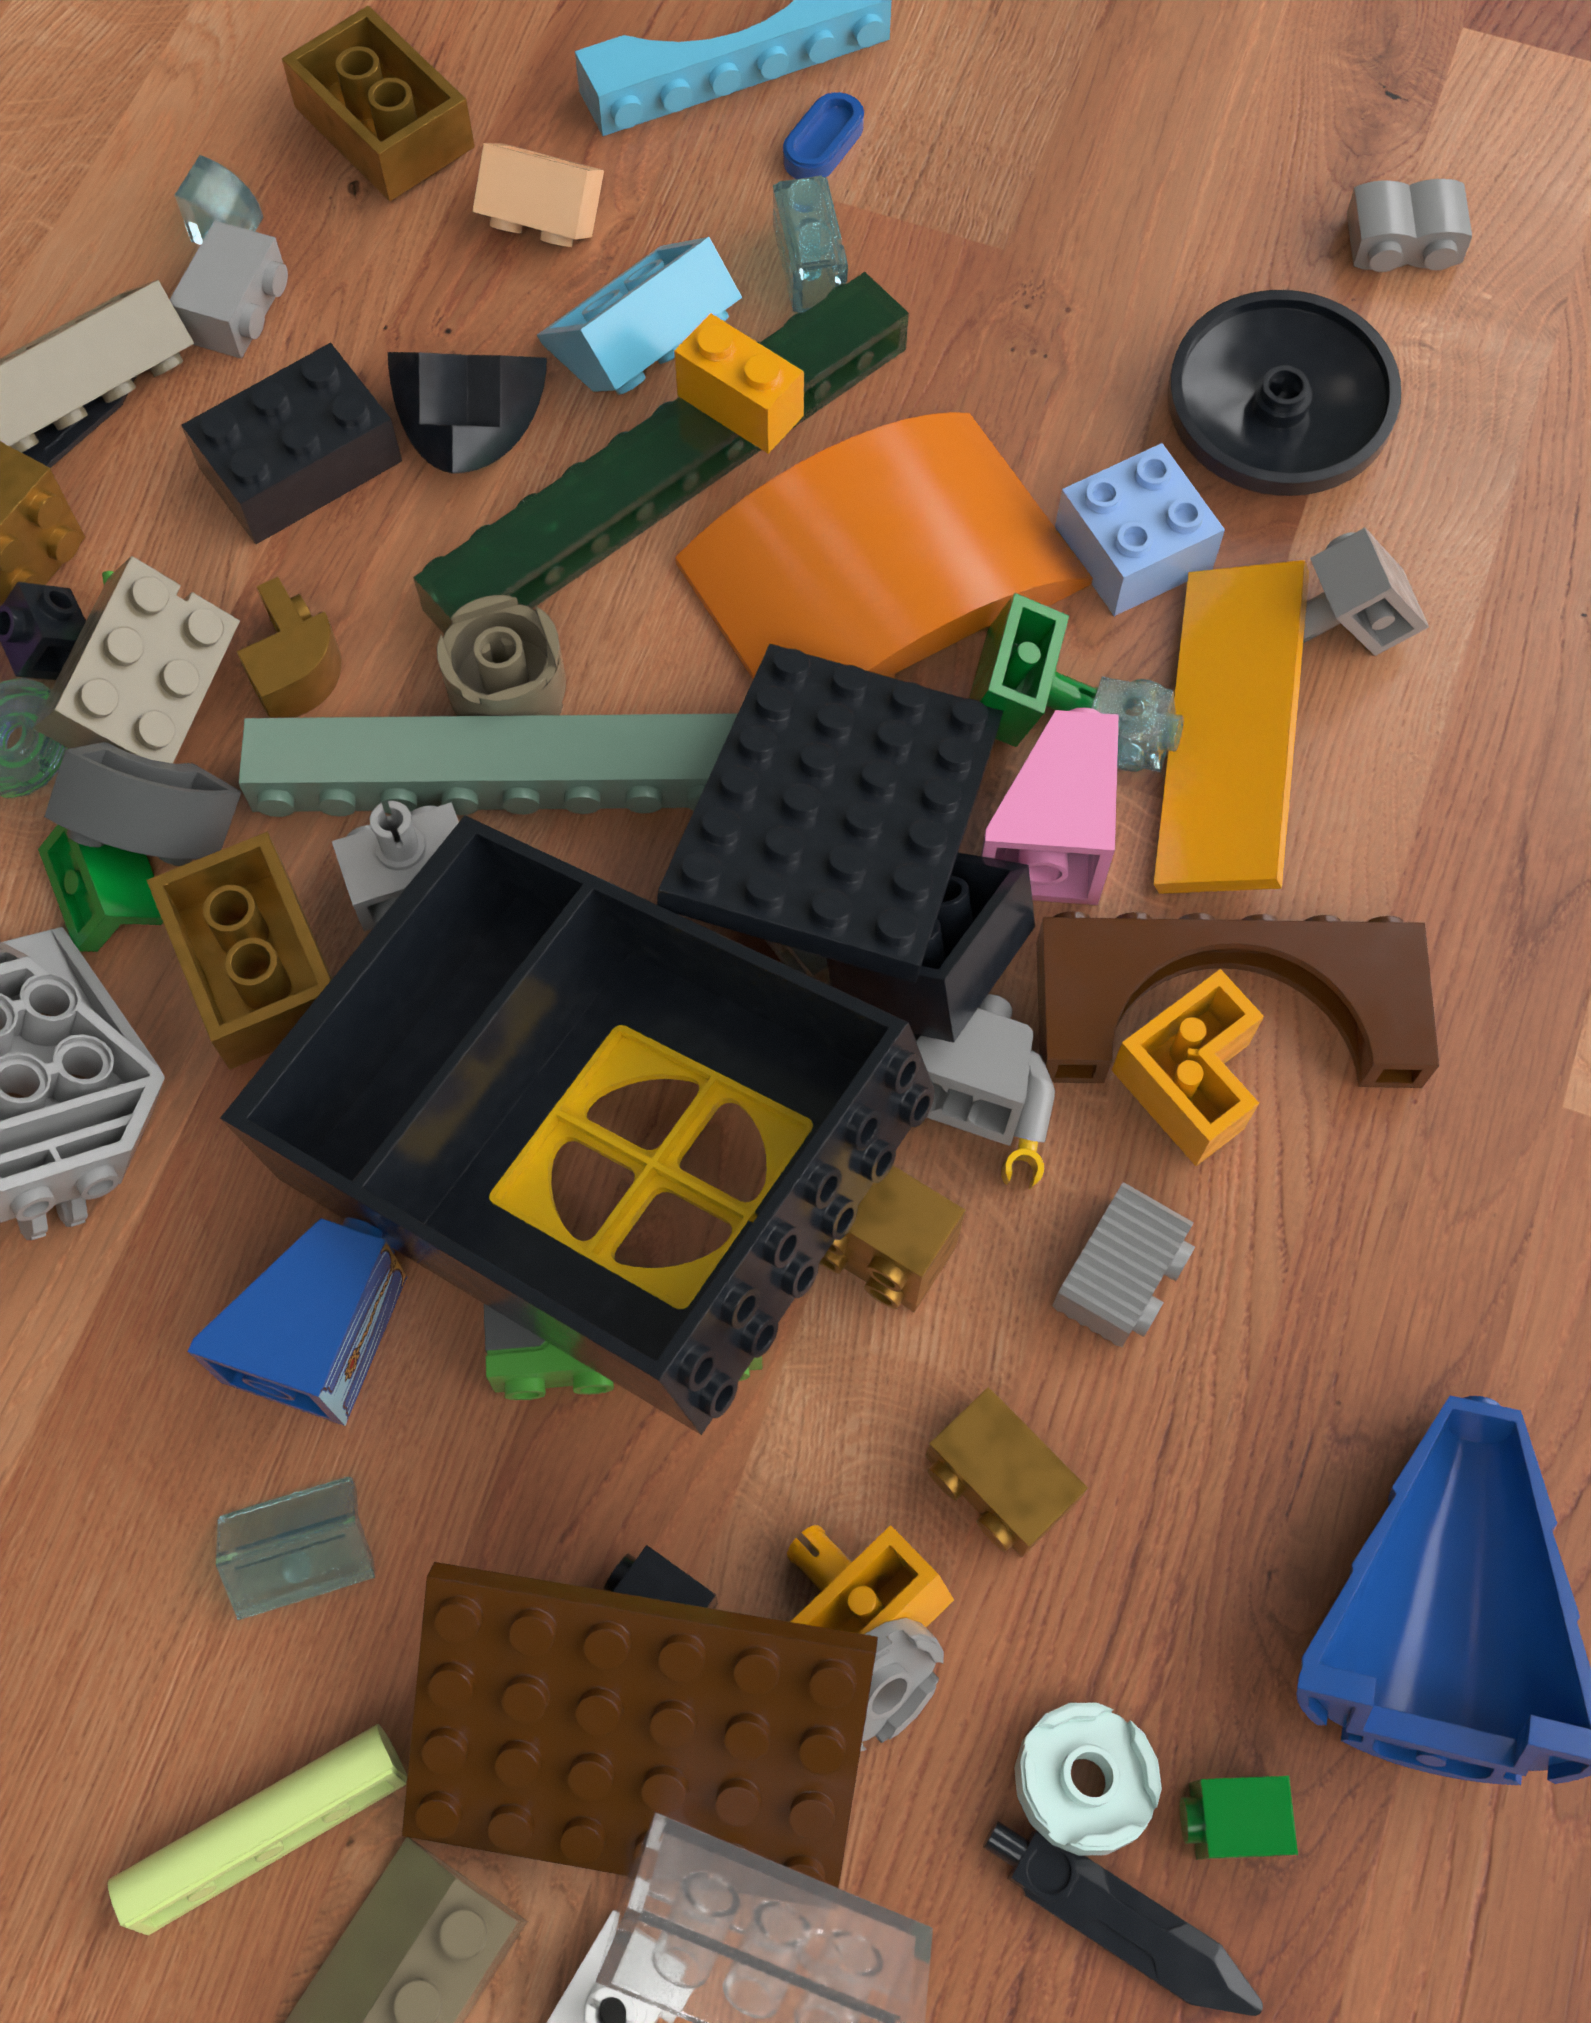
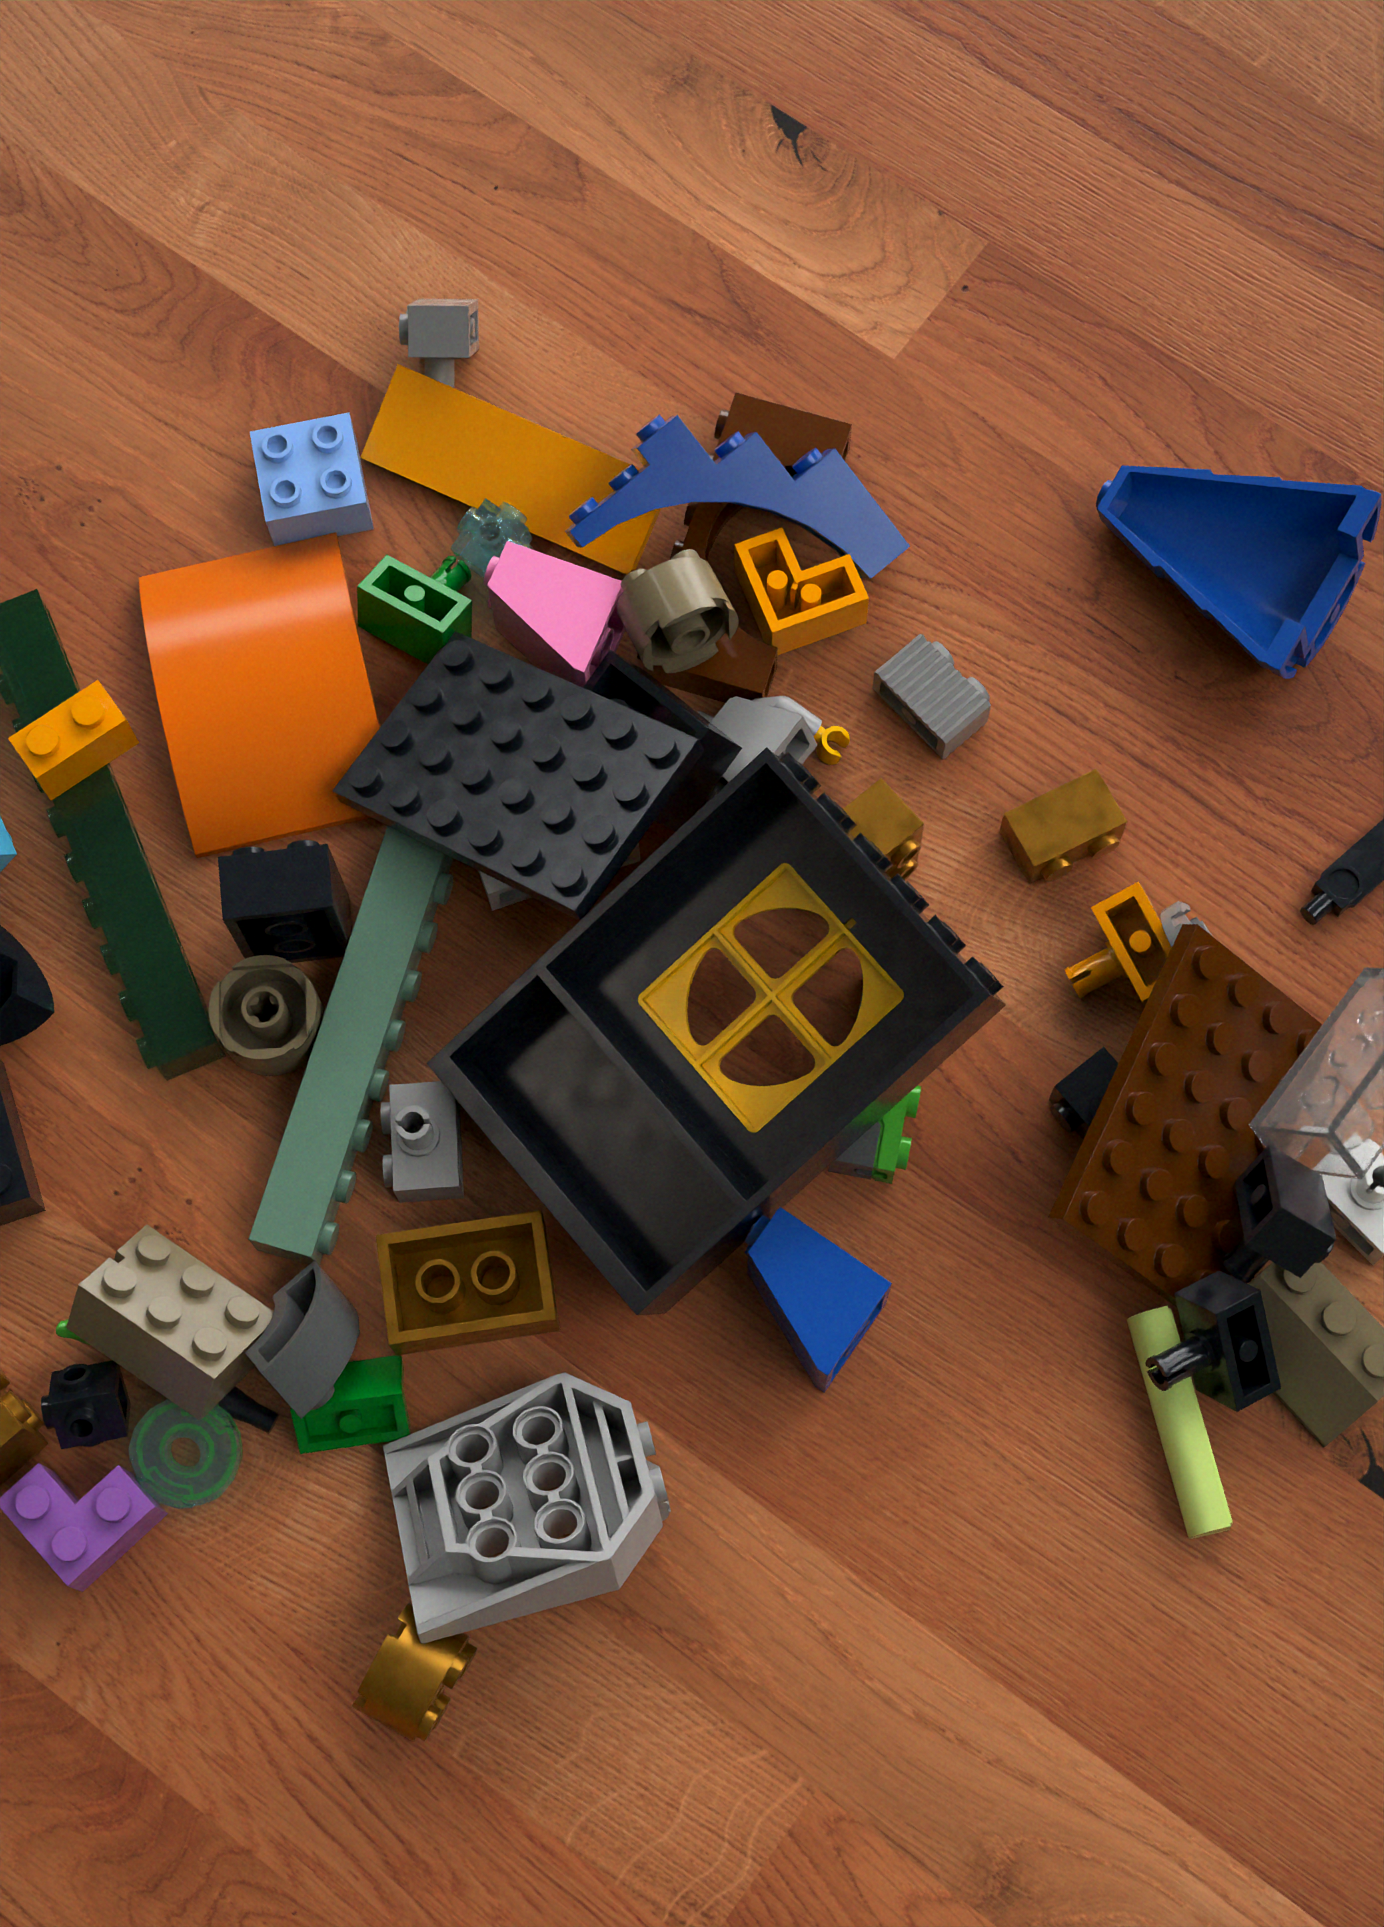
camera: 70 degrees left, 5 degrees up
clear light blue panel [216,1477,375,1620] -> none
pearl gold brick [236,577,342,718] -> none
light aqua tile [1014,1703,1162,1856] -> none
black dish [1168,290,1402,496] -> none
green brick [1180,1776,1298,1860] -> none
light grey brick [1347,179,1472,272] -> none
none -> black brick [218,840,352,963]
none -> blue arch [565,414,910,579]
none -> dark tan brick [617,549,739,673]
none -> black brick [1146,1270,1281,1412]
none -> black brick [1222,1144,1336,1283]

